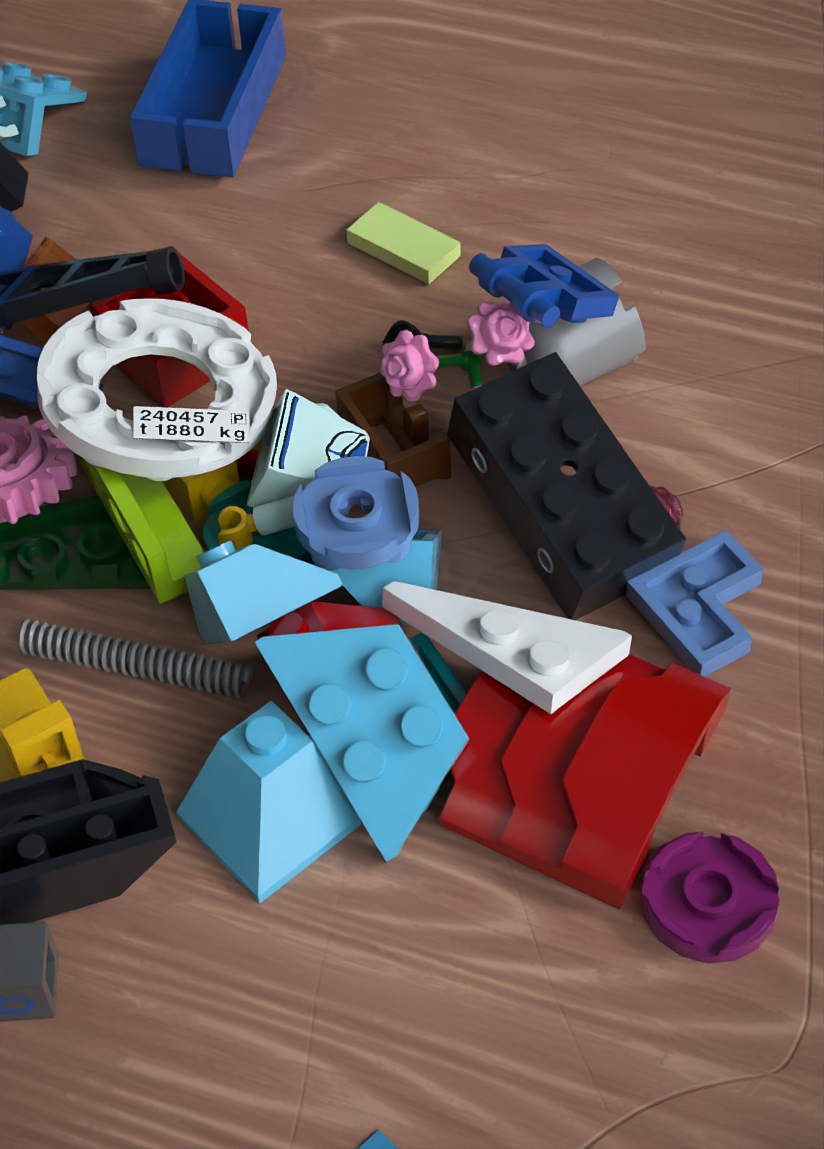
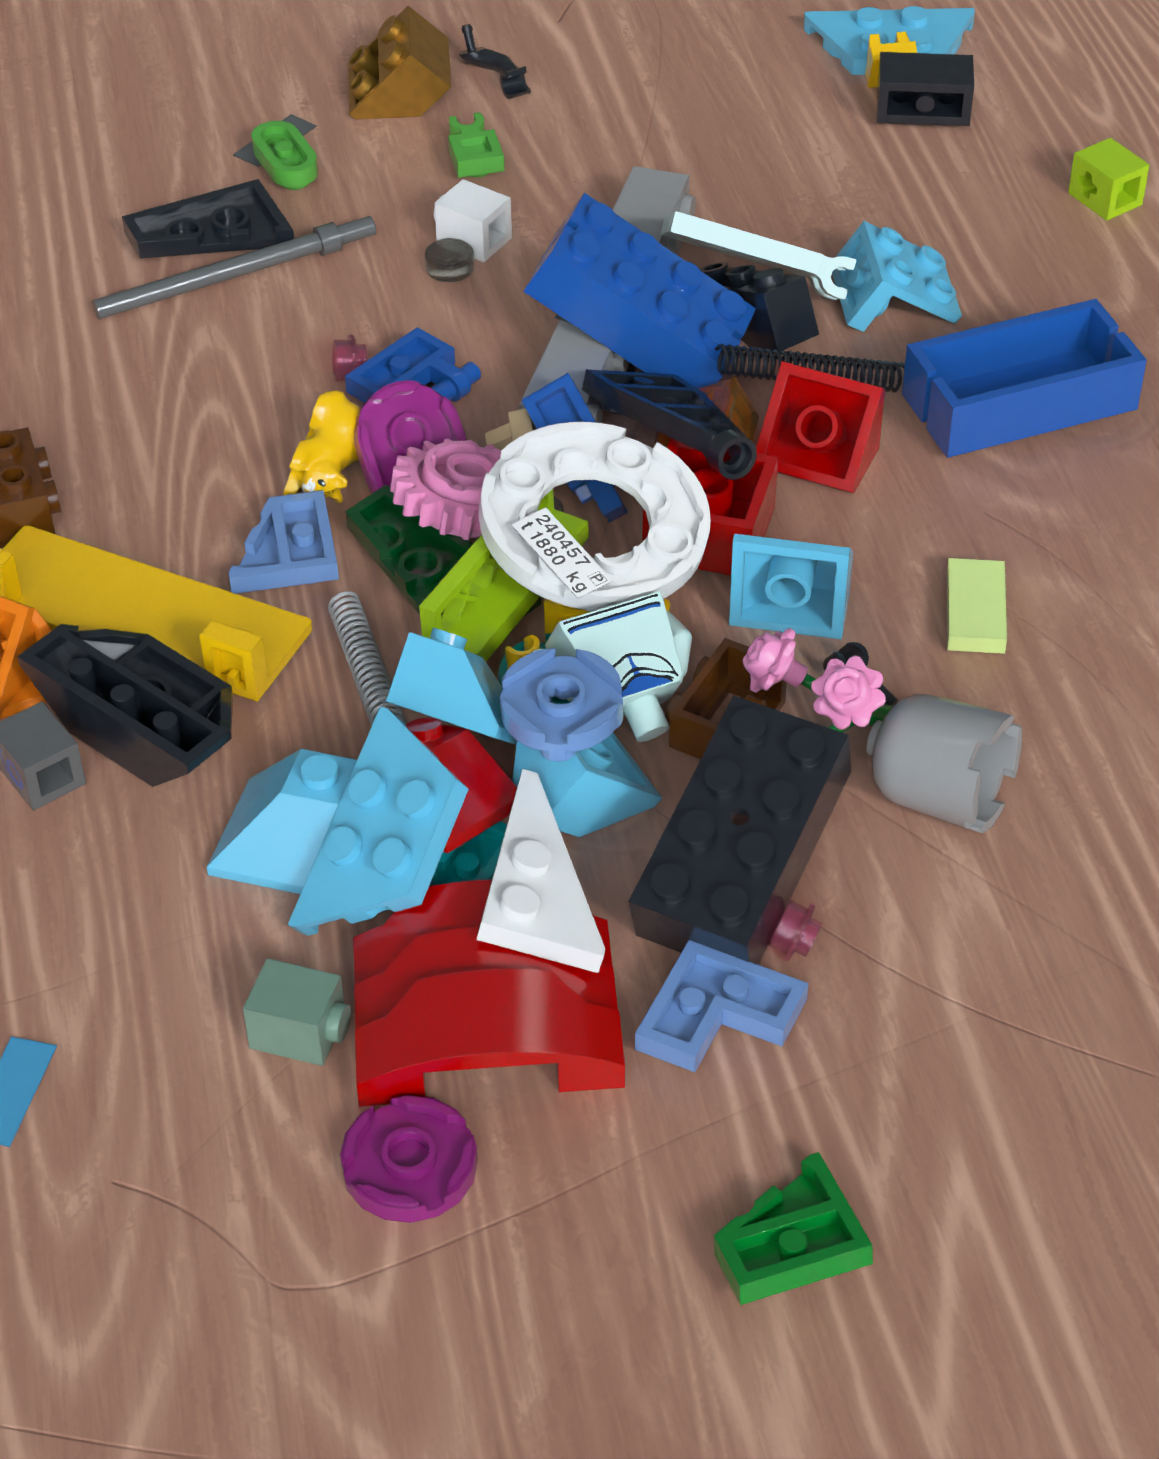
camera: 55 degrees right, 5 degrees down
blue plate [469,244,620,328] -> none
none -> sand green brick [243,958,351,1066]
none -> black piece [714,343,905,393]
none -> medium azure slope [729,534,854,639]
none -> red slope [756,361,885,494]

